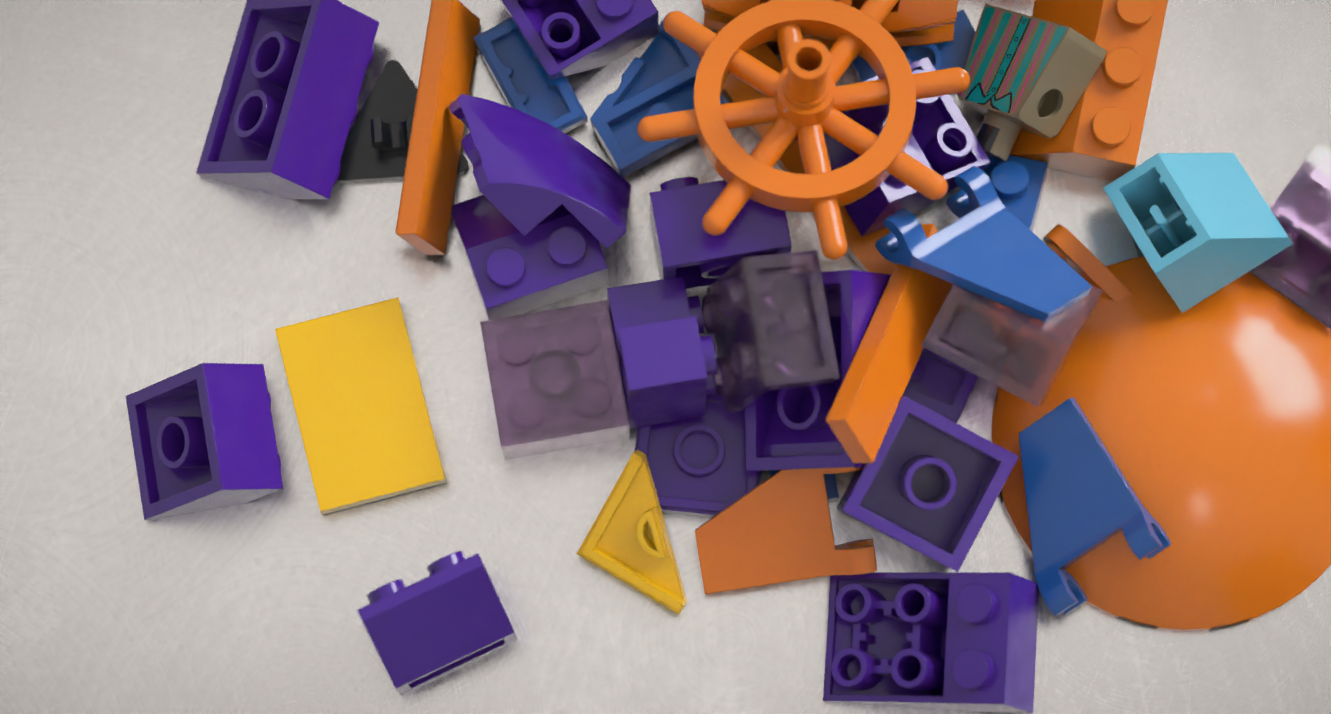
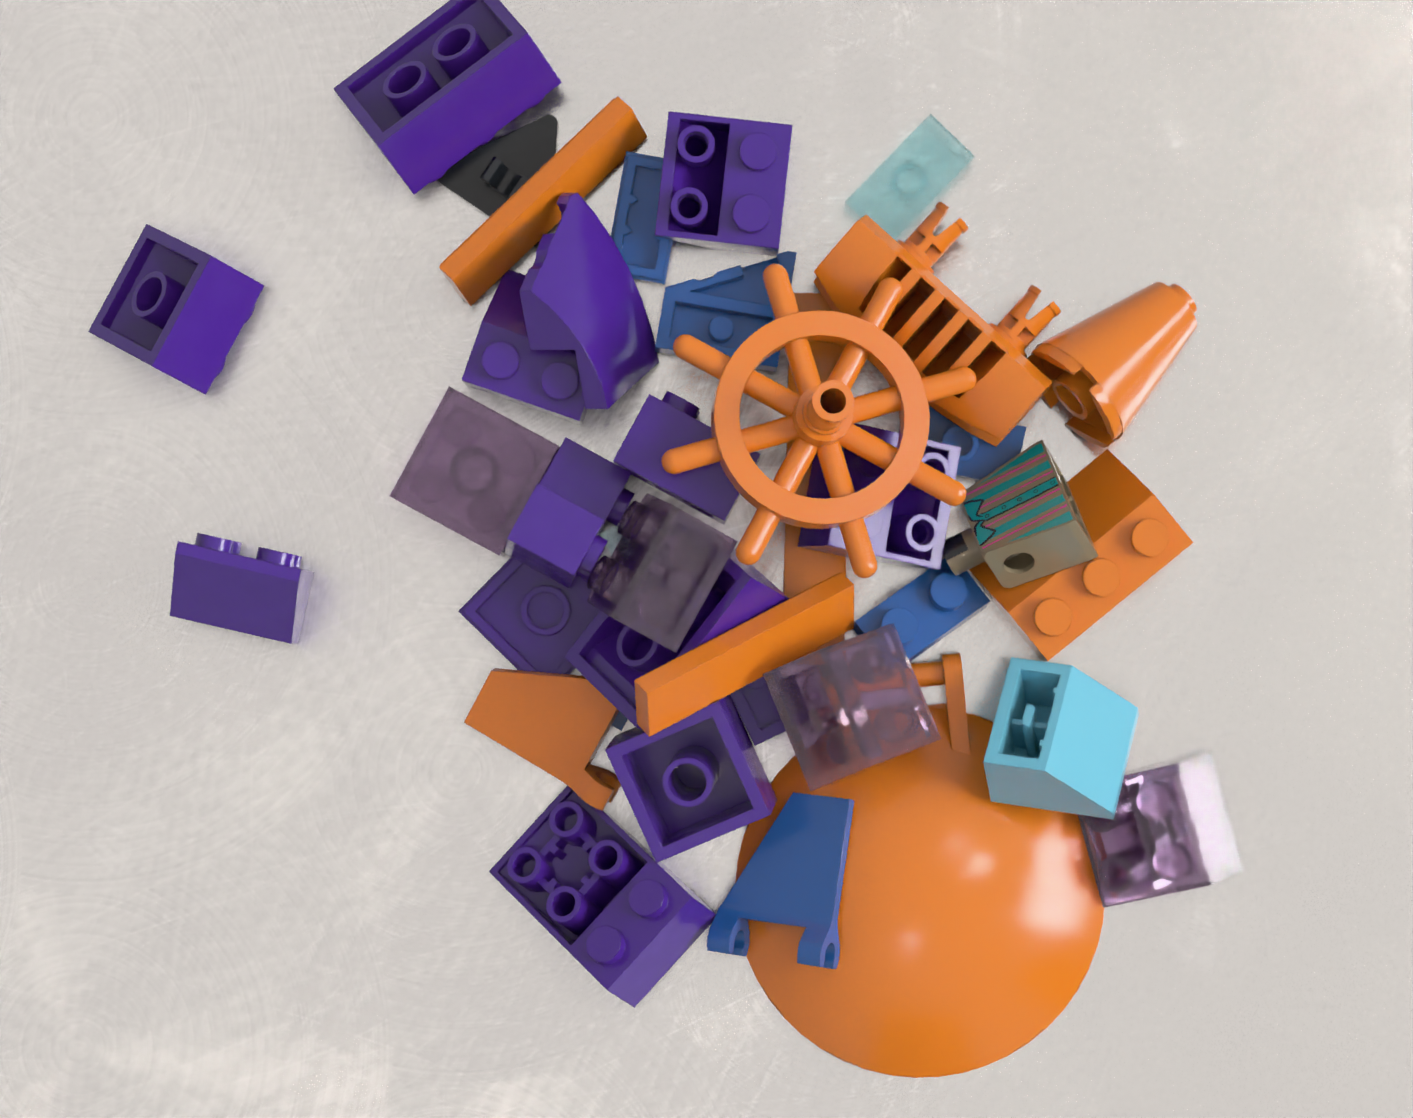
camera: 45 degrees right, 10 degrees up
yellow tile [275,297,446,515] -> none
yellow tile [576,449,687,615] -> none
flag [875,166,1092,323] -> none

